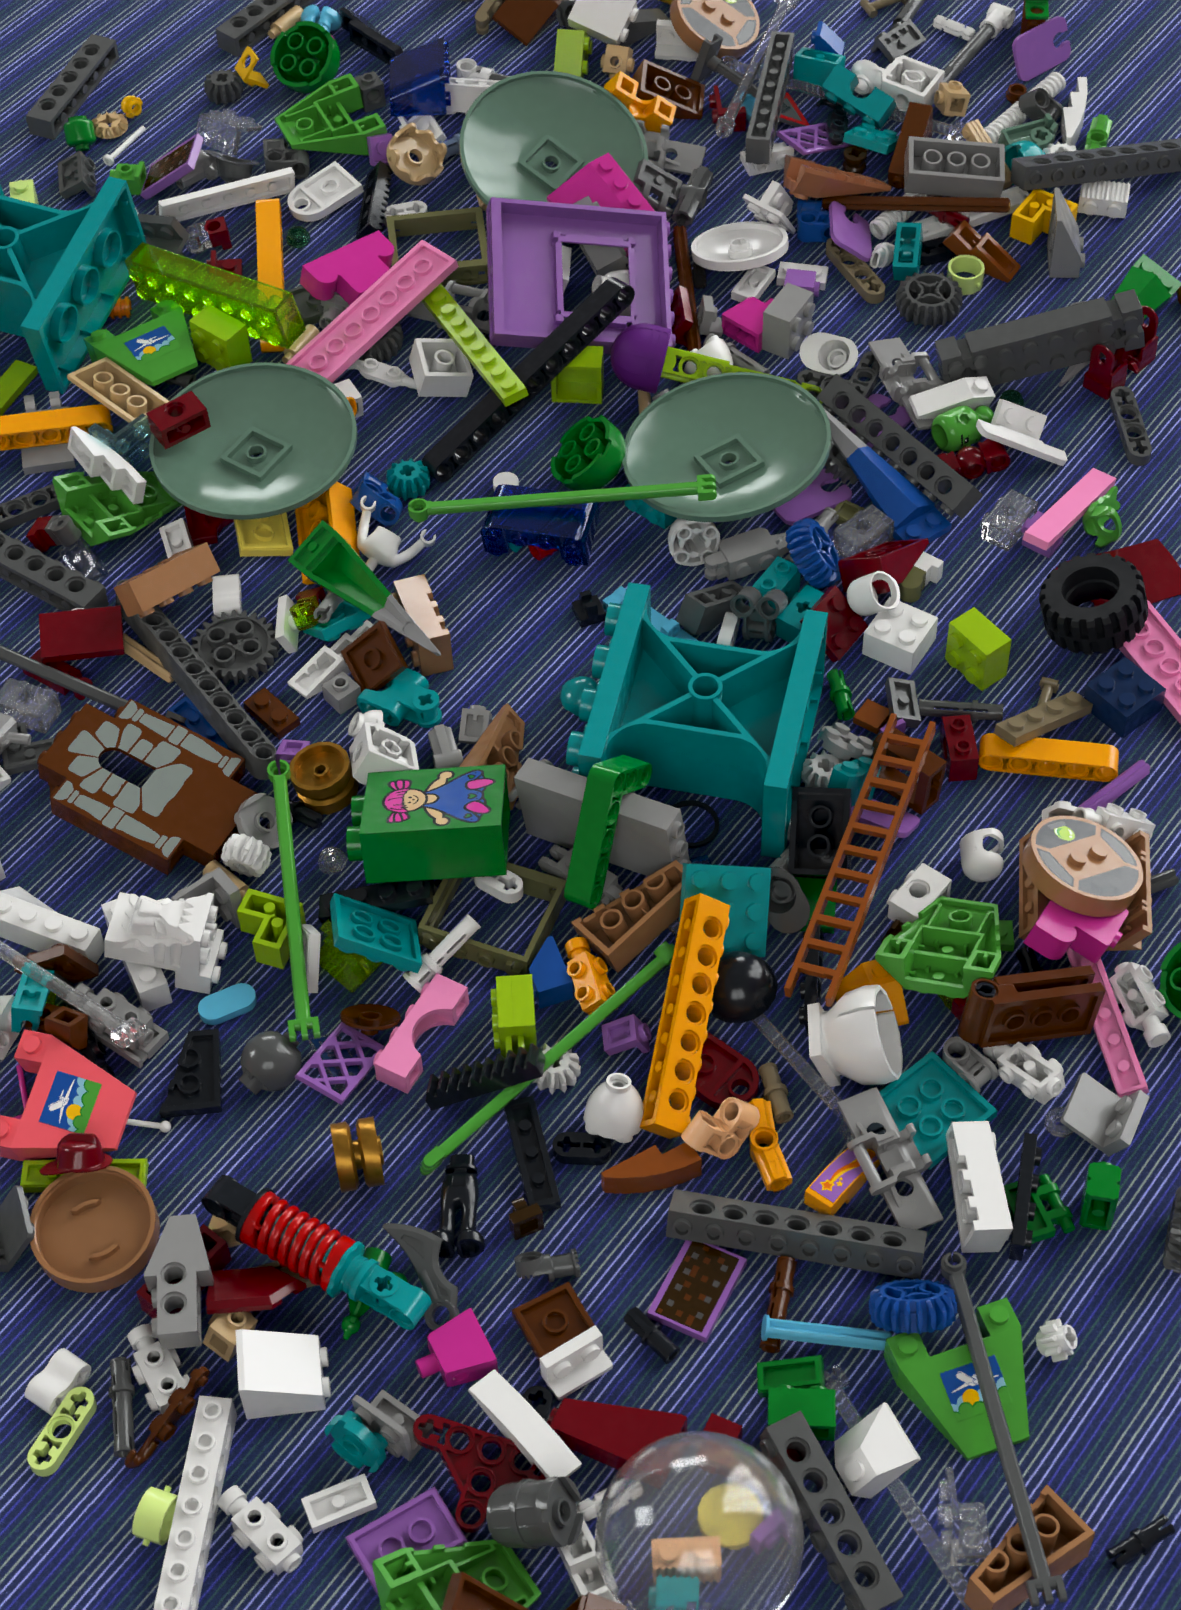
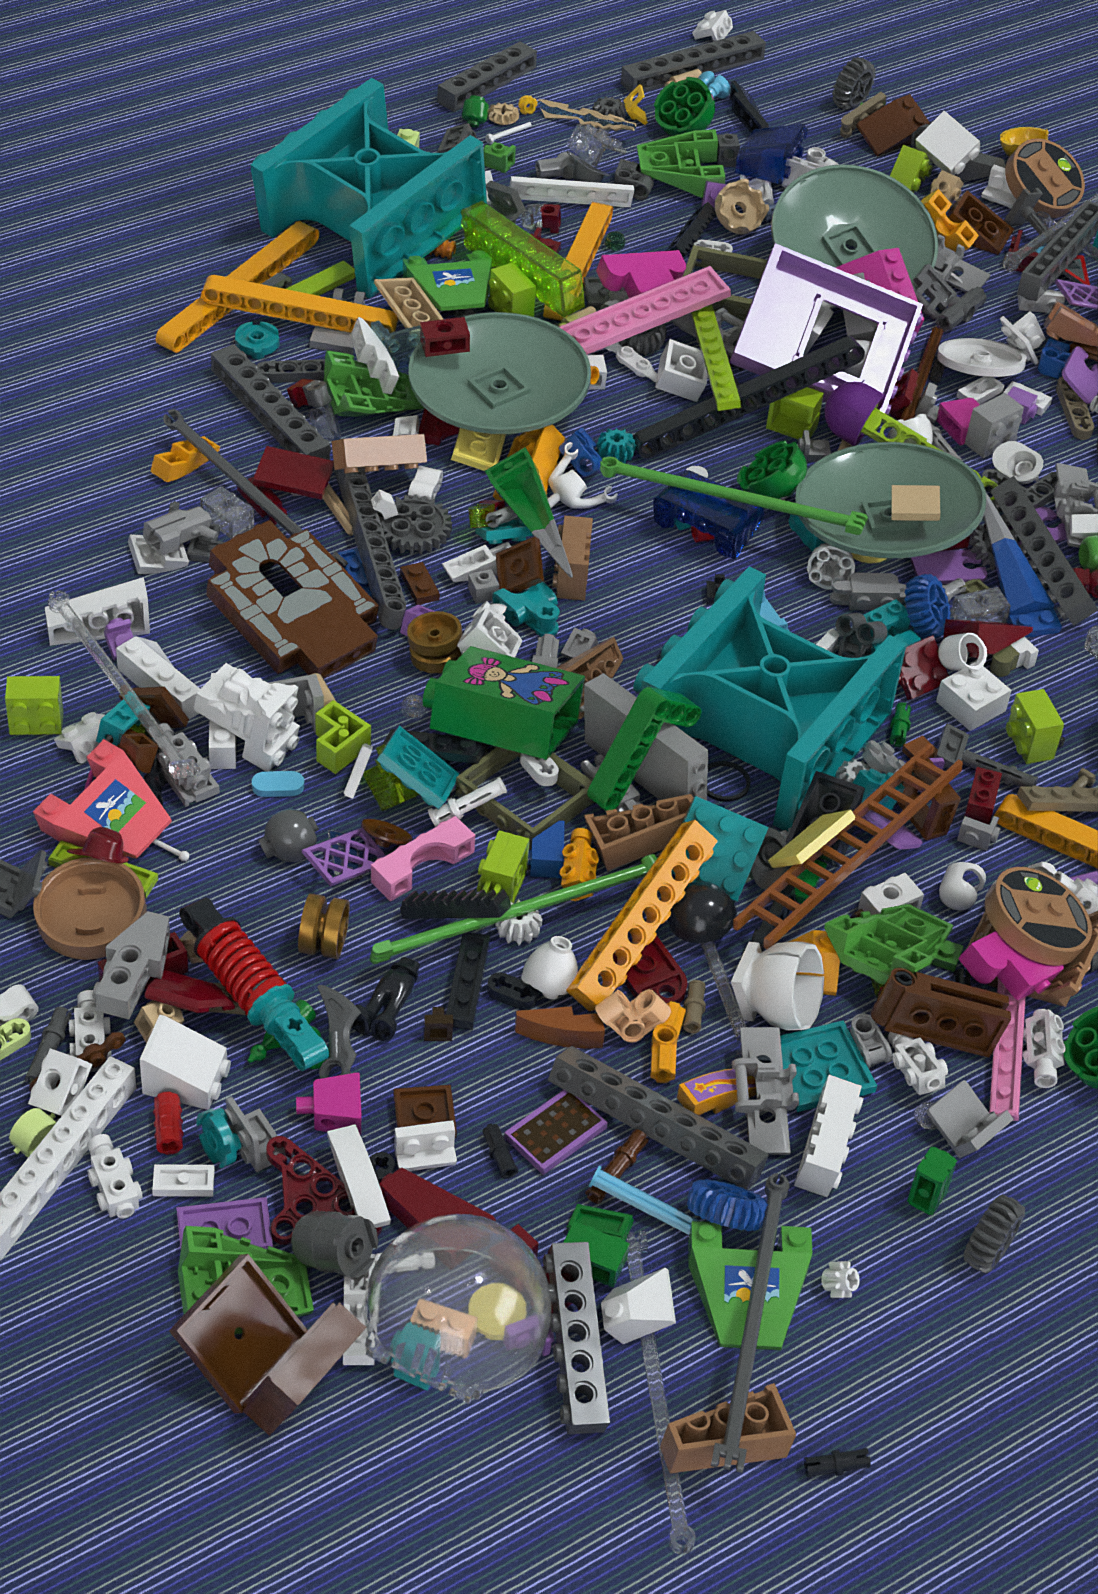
camera: 15 degrees right, 5 degrees down
tile [140,133,204,200] -> none
black wing [159,1028,222,1118] -> none
white gear [221,834,272,877] -> none
light grey plate [234,793,293,851] -> none
bright green hinge [267,759,321,1042] -> none
white plate [275,595,301,654] -> none
white plate [287,161,364,222] -> none
black axle [289,799,323,829] -> none
dark grey connector [514,1248,581,1283] -> none
medium lavender bracket [602,1014,651,1056] -> none
dark grey slope [676,580,748,635] -> none
clear bracket [937,1467,992,1566] -> none
green plate [1004,1174,1075,1244] -> none
black plate [1009,1133,1042,1261] -> none
none -> white brick [28,1049,92,1116]
none -> red axle [153,1092,184,1155]
none -> white piece [371,489,399,520]
none -> tan sword [537,99,636,132]
none -> light yellow tile [768,810,856,868]
none -> light grey bracket [798,430,831,462]
none -> tan tile [891,485,940,521]
none -> light grey bracket [957,816,1001,851]

